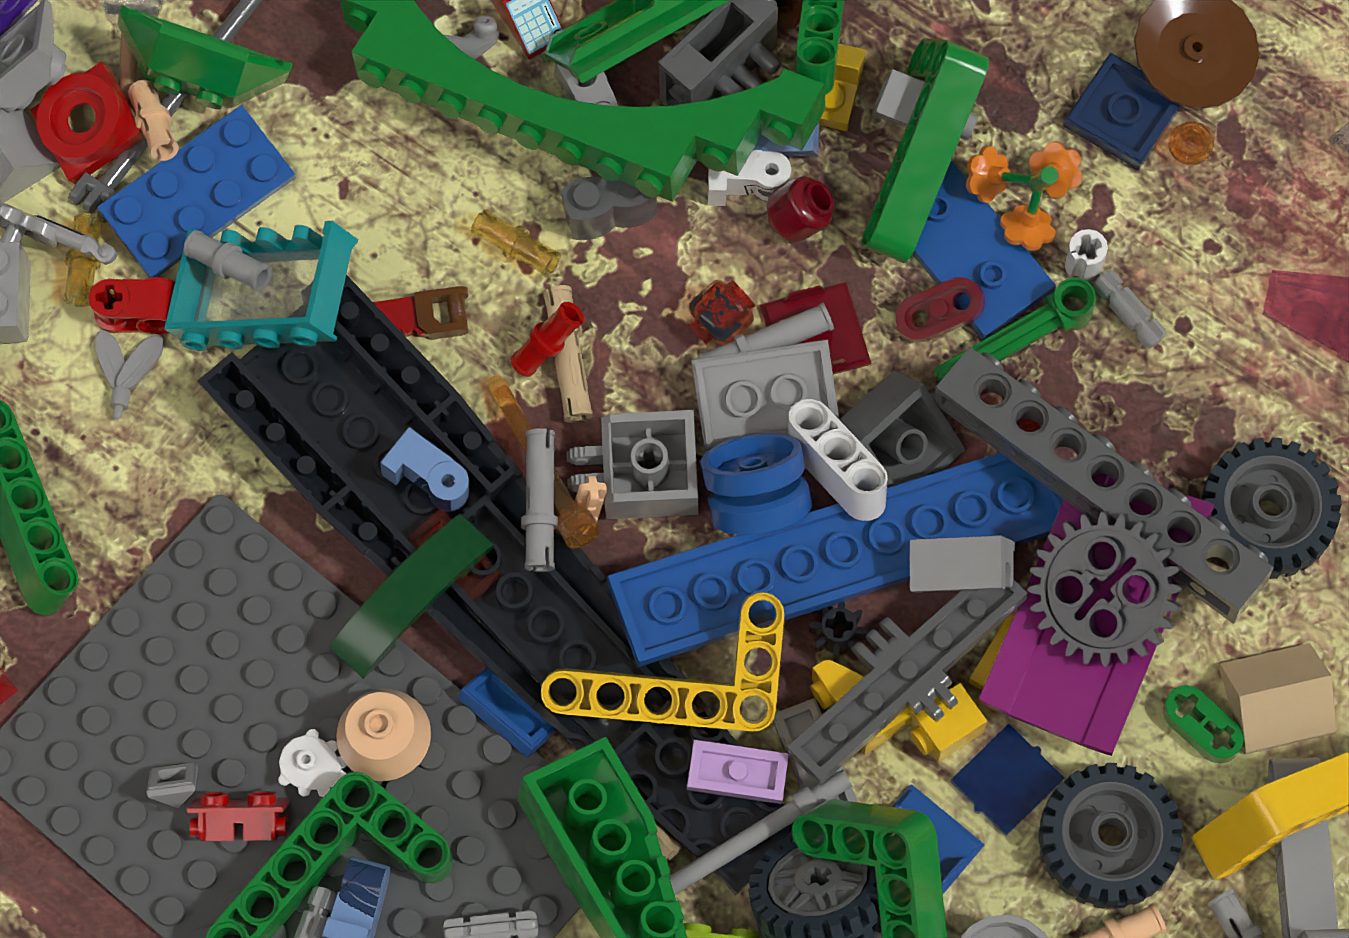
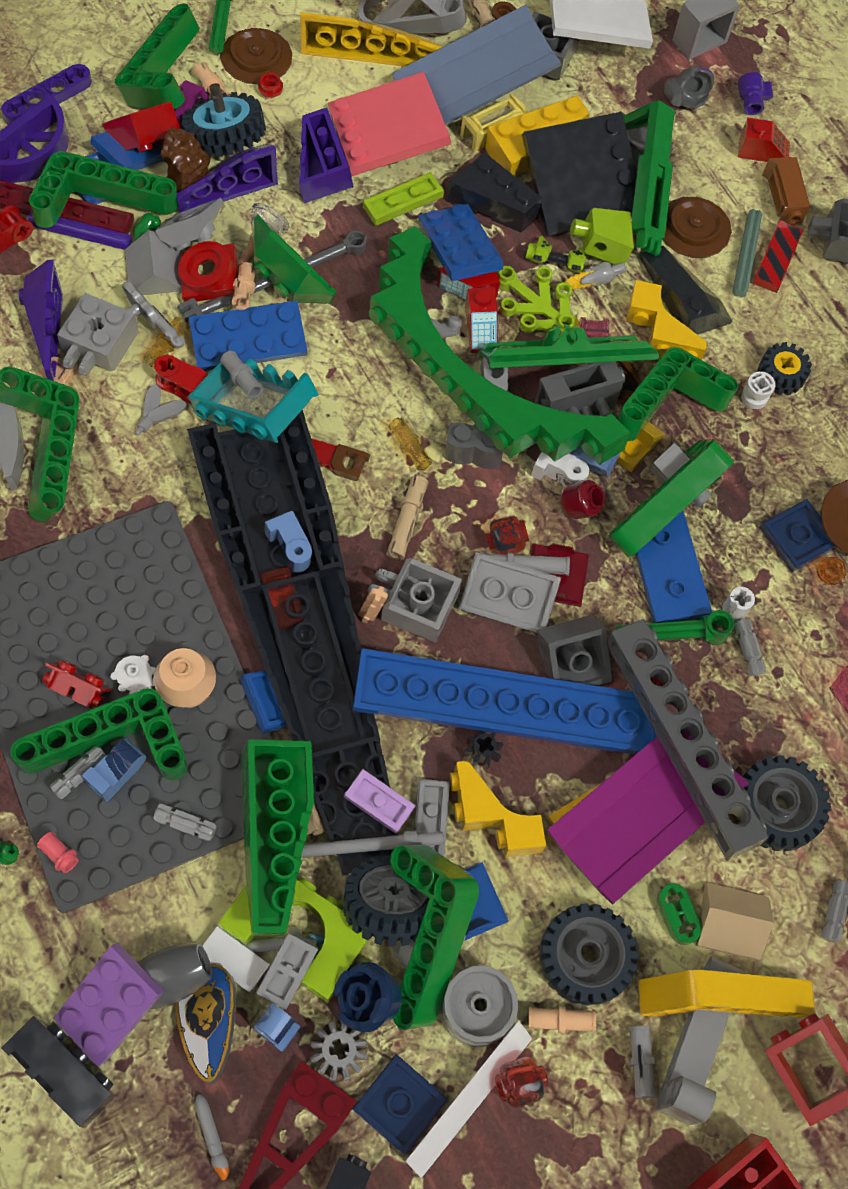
camera: 15 degrees right, 5 degrees down
light grey slope [147,762,198,808] -> none
dark green slope [329,514,494,679] -> none
clear orange piece [488,375,600,548] -> none
red pin [510,302,584,377] -> none
light grey pin [521,428,558,572] -> none
yellow beam [541,591,784,731] -> none
blue wheel [700,433,812,535] -> none
dark grey hinge [787,579,1028,786] -> none
white beam [788,399,888,521] -> none
dark red plate [896,277,985,342] -> none
light grey hinge [910,536,1015,593] -> none
clear blue piece [950,724,1065,836] -> none
orange plant [966,141,1083,251] -> none
gear [1028,511,1185,667] -> none

